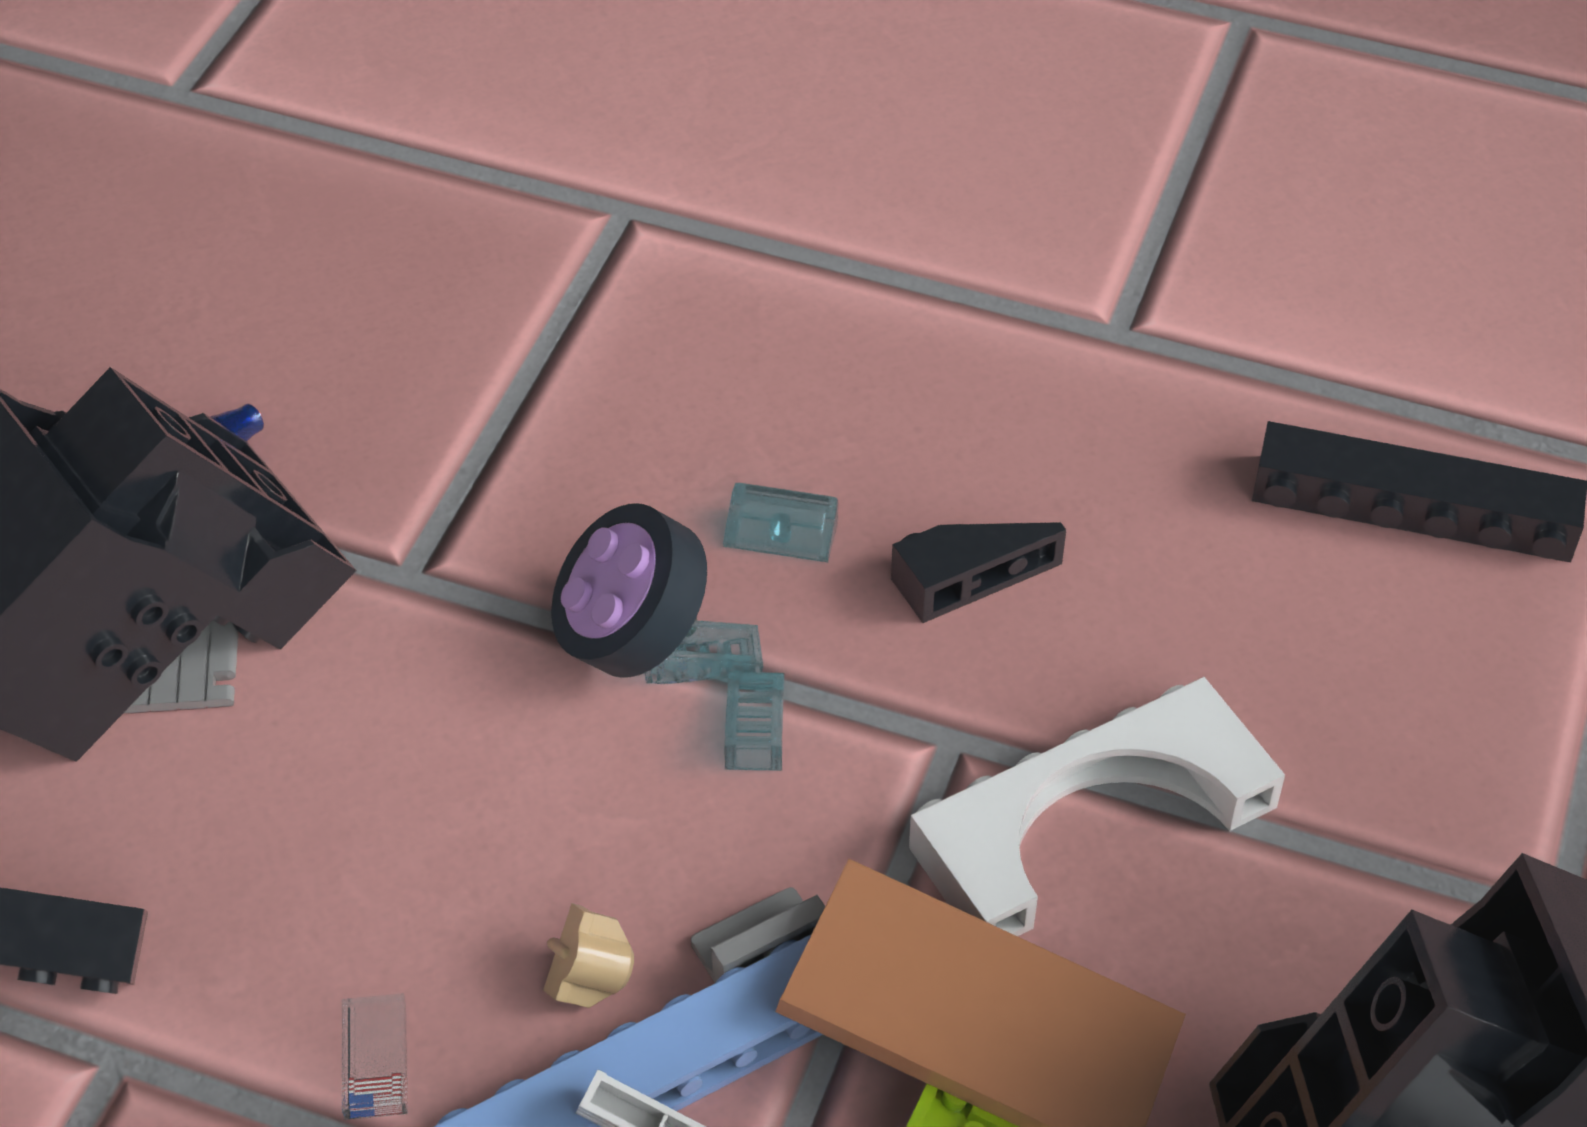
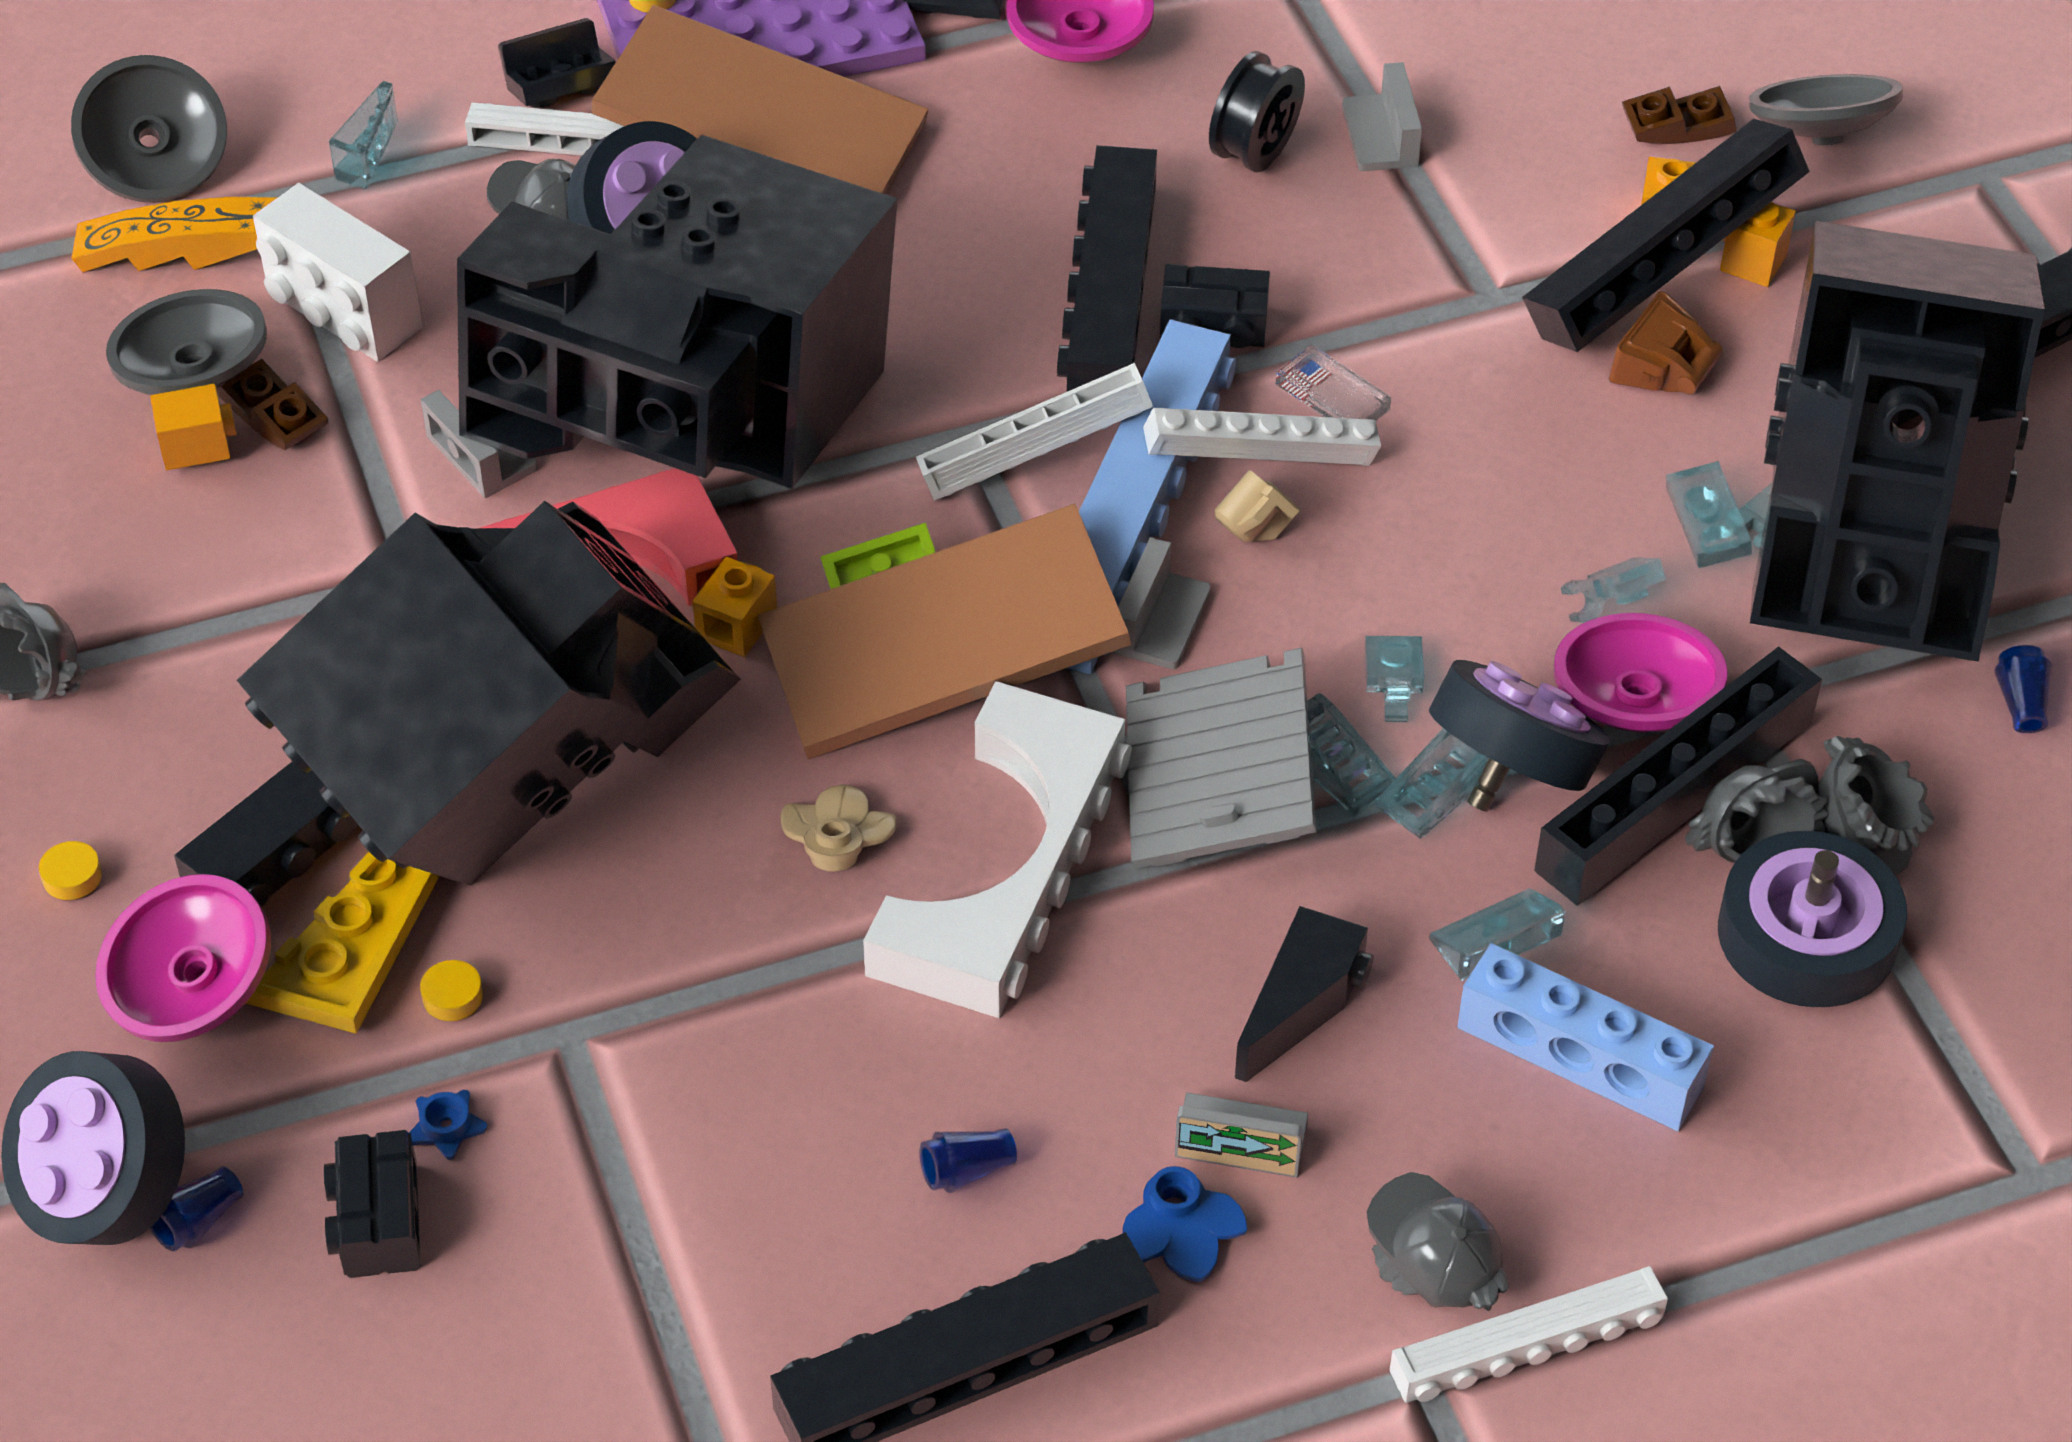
camera: 140 degrees right, 0 degrees up
none -> tan plate [781,784,896,871]
none -> clear blue cone [919,1128,1017,1193]
none -> blue plate [1122,1166,1247,1282]
none -> light grey door [1126,647,1317,869]
none -> white piece [1143,408,1381,466]
none -> panel [1175,1092,1308,1178]
none -> clear light blue plate [1364,636,1425,722]
none -> dark grey hair [1366,1172,1509,1311]
none -> white piece [1390,1266,1668,1403]
none -> light blue brick [1457,943,1714,1131]
none -> black brick [1534,646,1822,906]
none -> dark pink dish [1554,613,1728,732]
none -> clear light blue plate [1561,557,1666,623]
none -> dark orange piece [1609,291,1723,394]
none -> clear light blue plate [1666,461,1752,568]
none -> dark grey hair [1685,759,1829,863]
none -> wheel [1718,831,1907,1007]
none -> dark grey hair [1818,736,1934,876]

